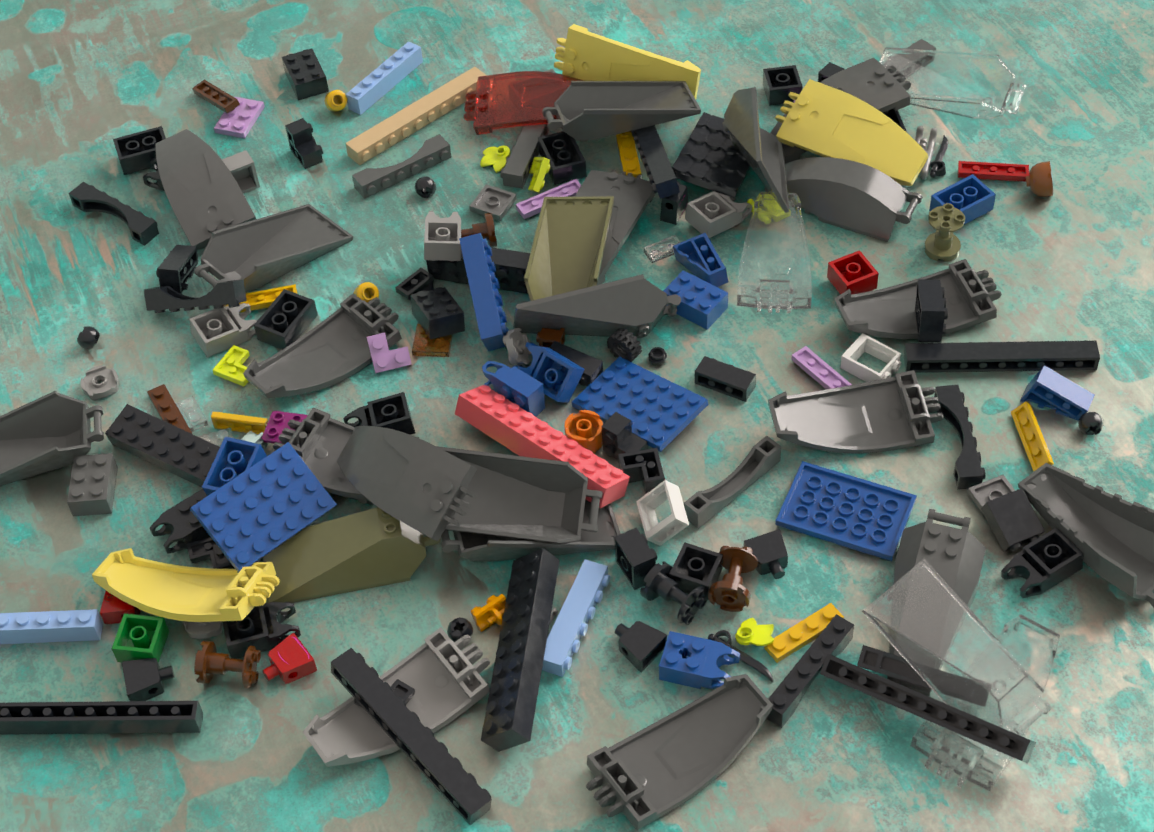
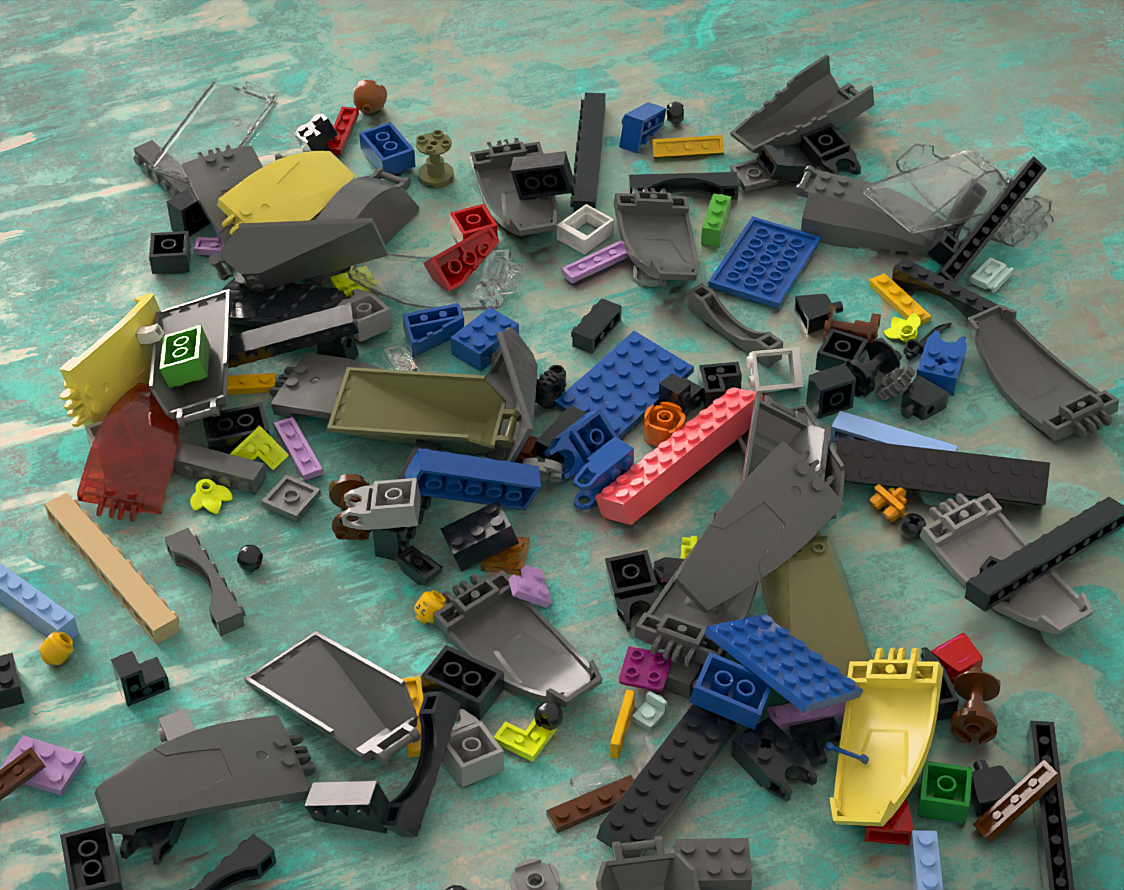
camera: 90 degrees left, 5 degrees down
none -> white piece [136,323,165,344]
none -> bright green brick [160,325,210,388]
none -> black brick [293,113,338,152]
none -> red wedge [423,225,499,292]
none -> black piece [534,701,563,731]
none -> bright green brick [701,194,731,248]
none -> blue hinge [825,742,869,764]
none -> dark grey gear [875,365,916,401]
none -> light aqua plate [970,257,1014,293]
none -> reddish brown plate [973,760,1062,843]

